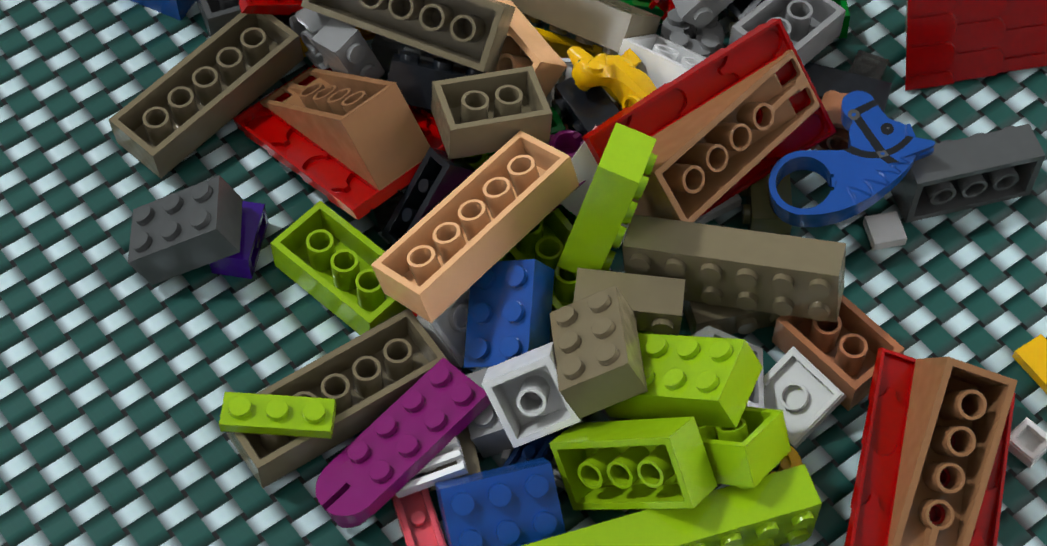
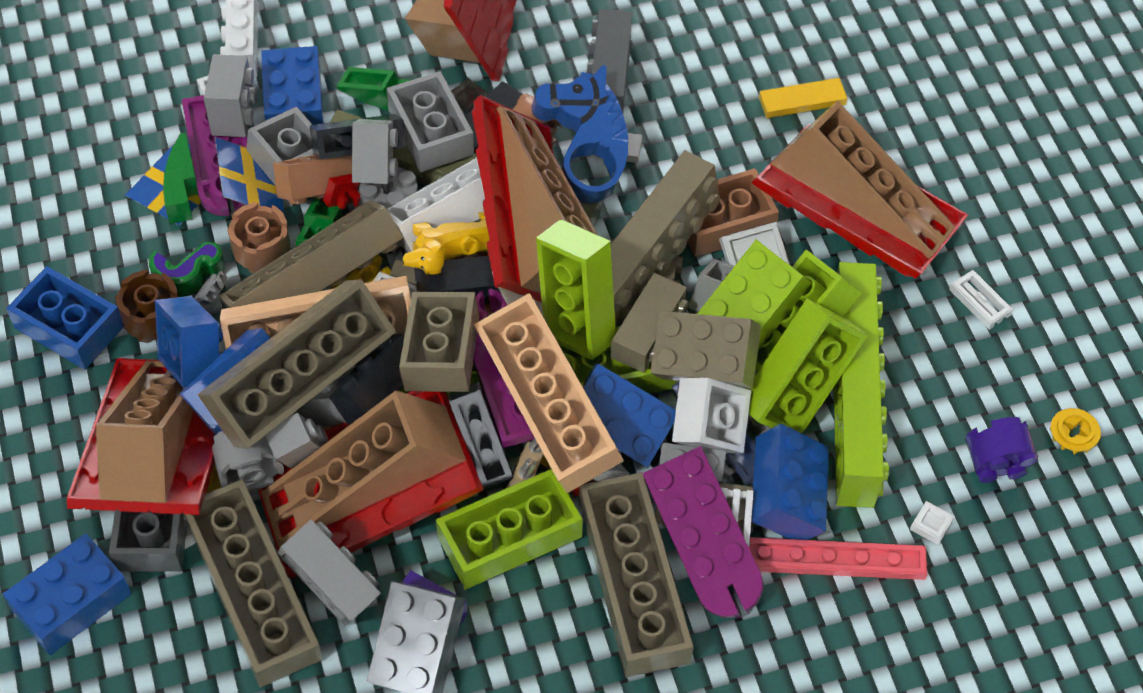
camera: 70 degrees left, 0 degrees up
lime plate [219,392,336,439] -> none
none -> light grey brick [277,519,381,626]

